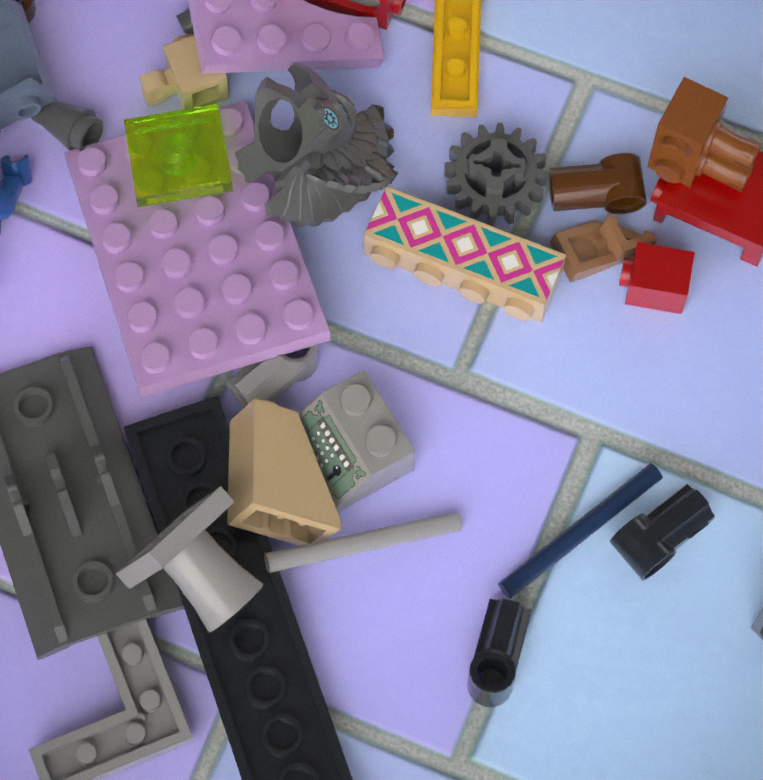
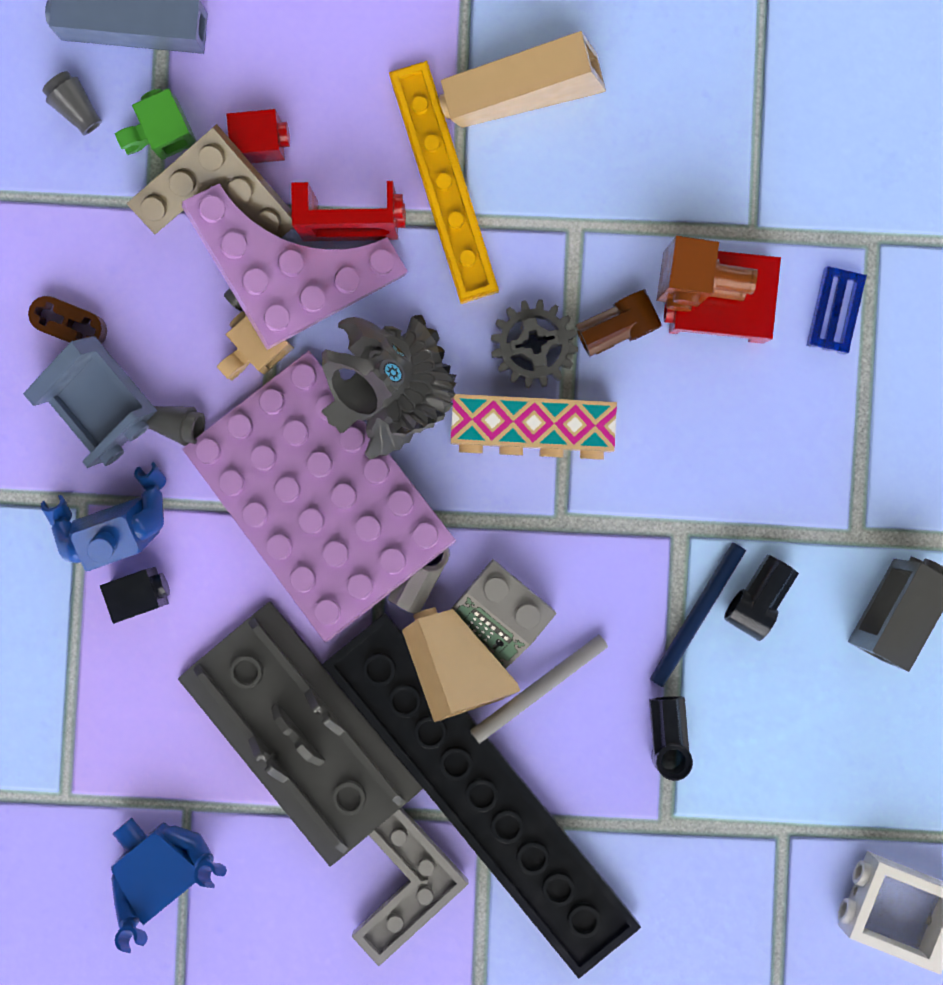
camera: 20 degrees left, 20 degrees up
light grey plant [116,486,263,632] -> none
clear neon green plate [124,104,233,208] -> none
medium nougat slope [549,214,657,283] -> none
red brick [619,242,695,314] -> none

